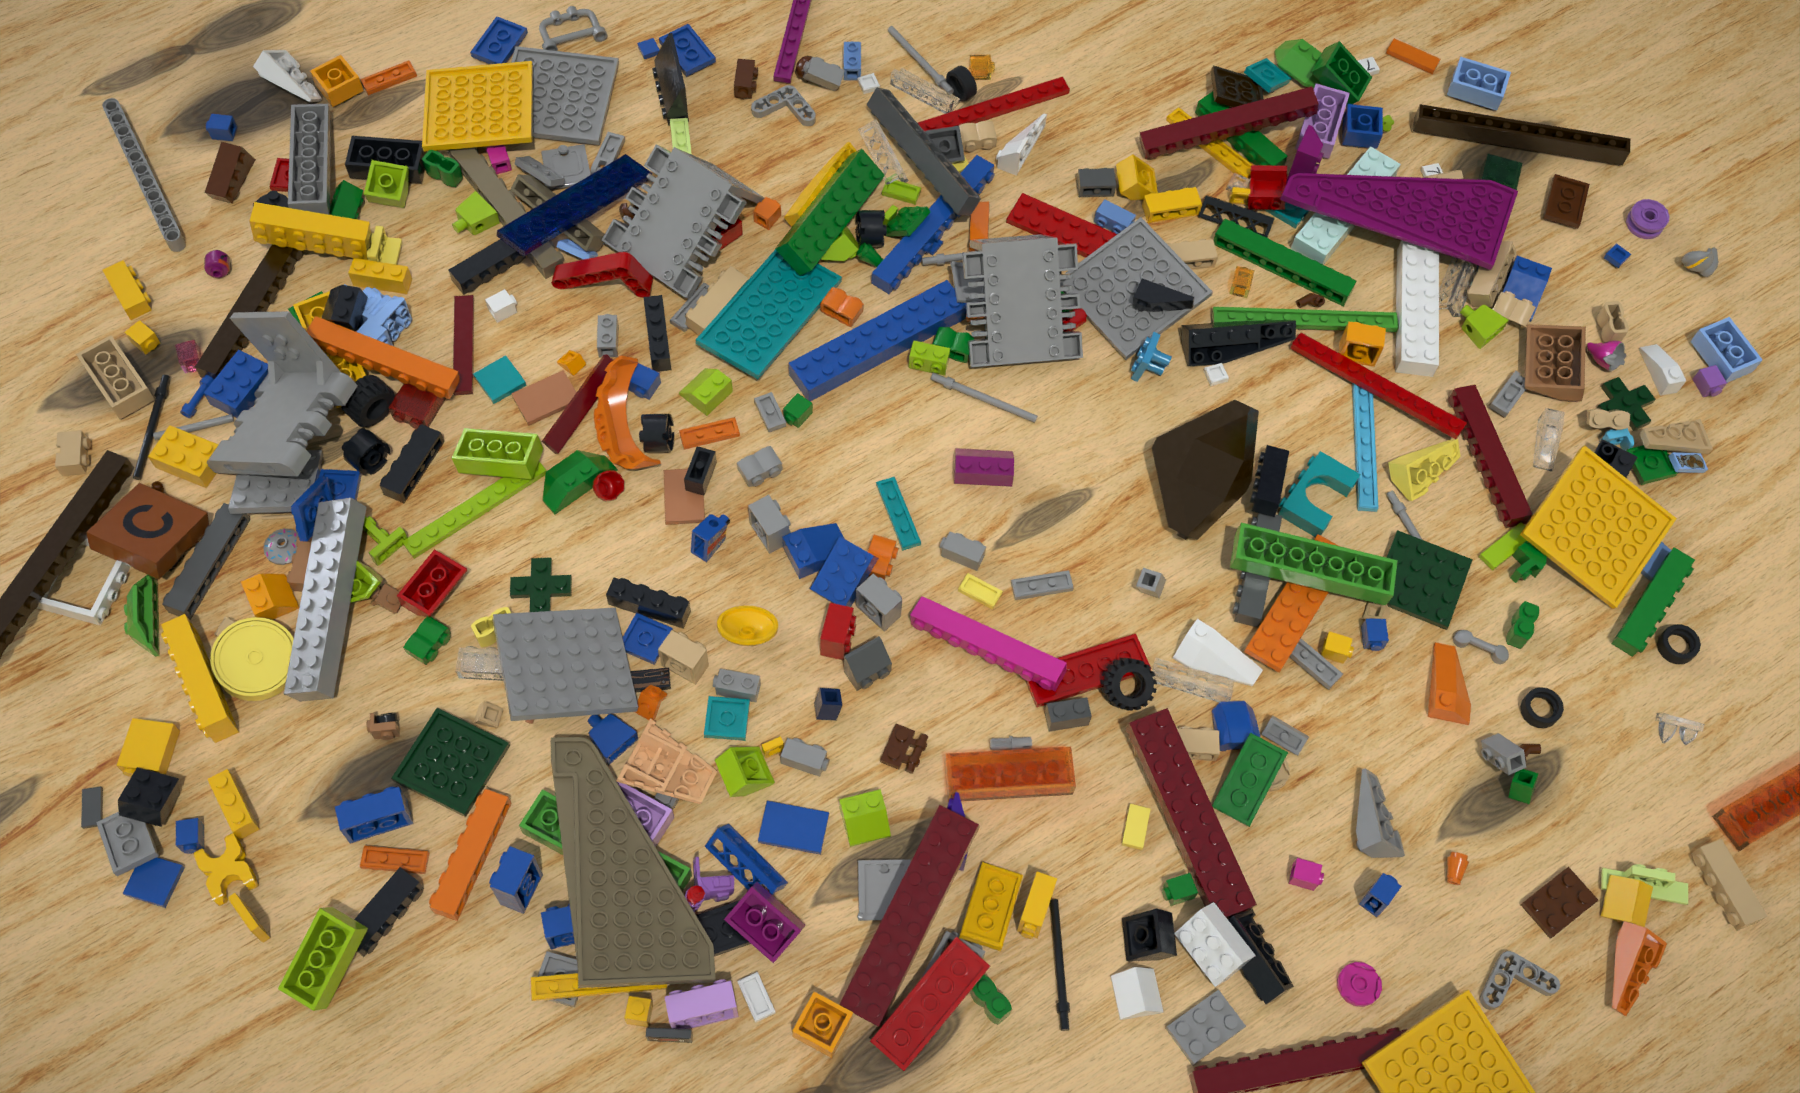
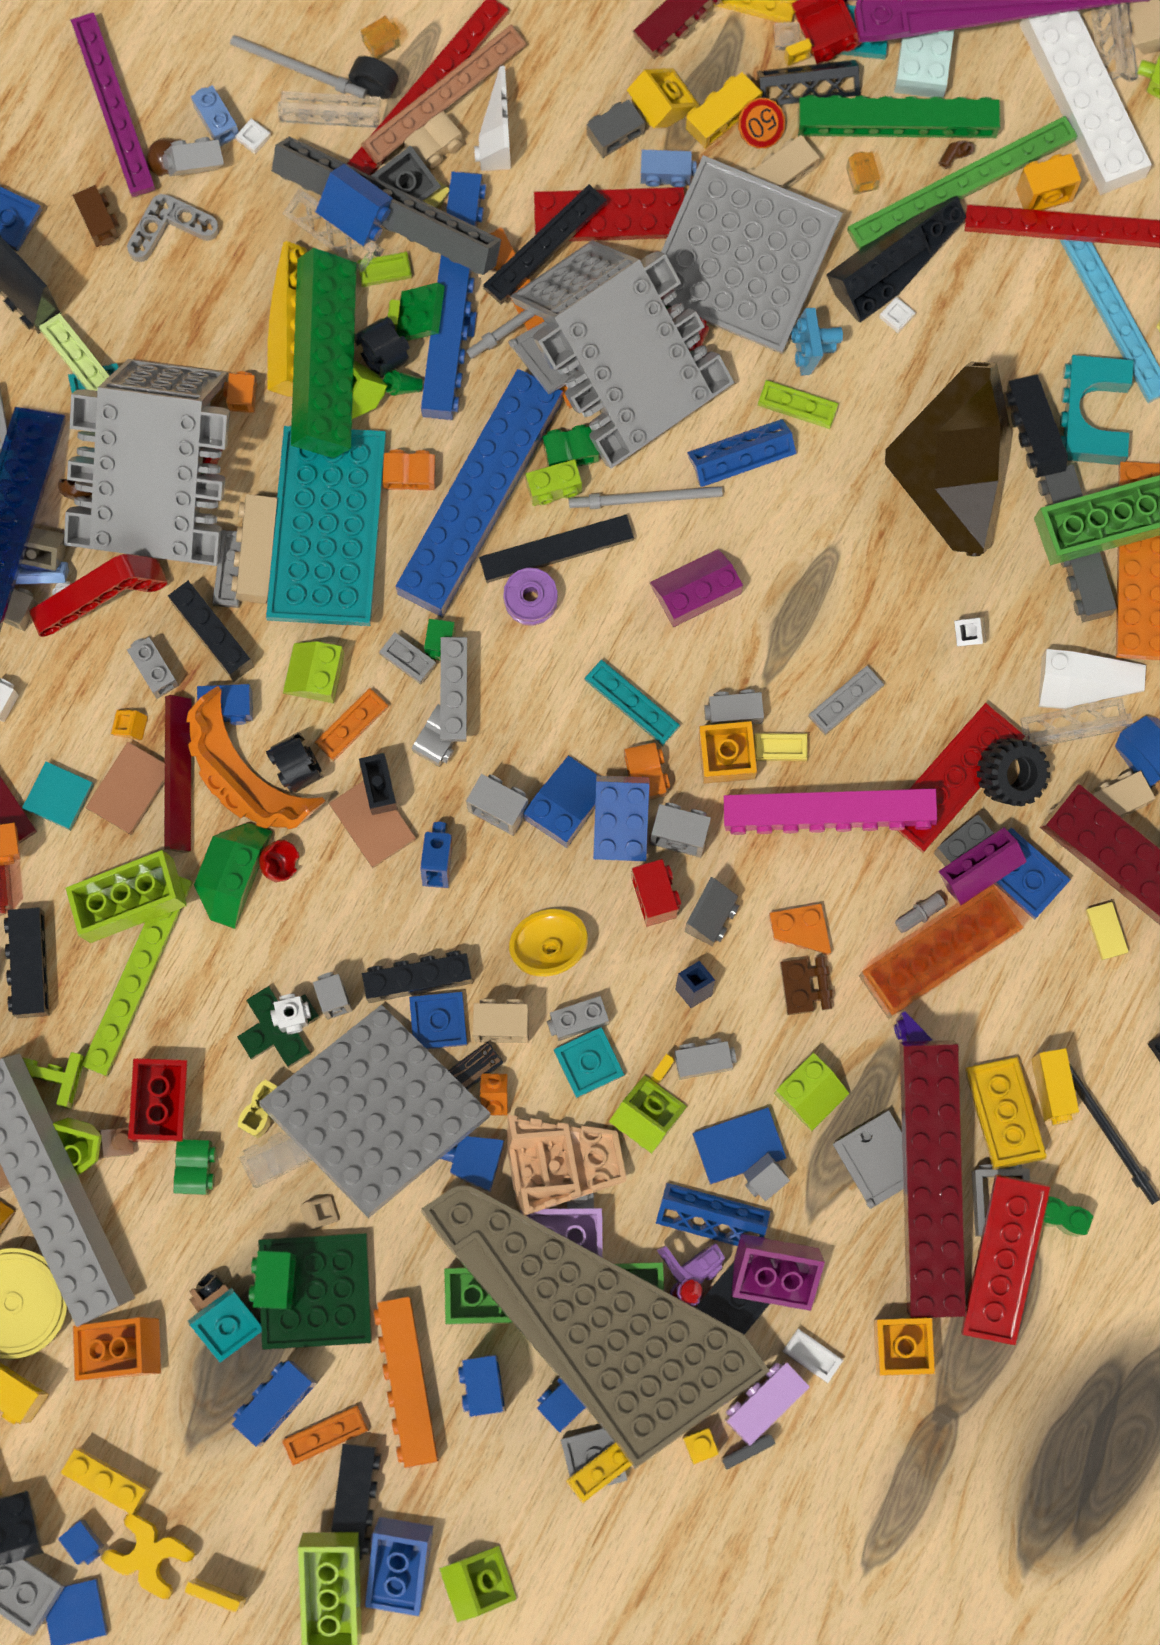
camera: 25 degrees left, 15 degrees up
black slope [1133,278,1194,312] -> none
none -> orange slope [73,1317,161,1381]
none -> teal tile [188,1288,261,1363]
none -> green brick [249,1251,296,1310]
none -> white brick [271,994,311,1034]
none -> light grey brick [313,972,352,1020]
none -> blue brick [315,164,392,246]
none -> nougat tile [361,24,526,164]
none -> blue slope [365,1517,433,1616]
none -> lime slope [439,1546,517,1622]
none -> light grey plate [440,637,467,742]
none -> black tile [479,514,634,583]
none -> black tile [483,184,607,305]
none -> medium lavender wheel [503,568,558,626]
none -> blue fence [687,419,796,487]
none -> light orange brick [698,721,757,784]
none -> piece [738,98,785,149]
none -> light grey brick [743,1153,790,1202]
none -> lime tile [758,380,838,429]
none -> orange wing [769,904,831,955]
none -> magenta brick [938,827,1027,905]
none -> blue plate [994,827,1070,920]

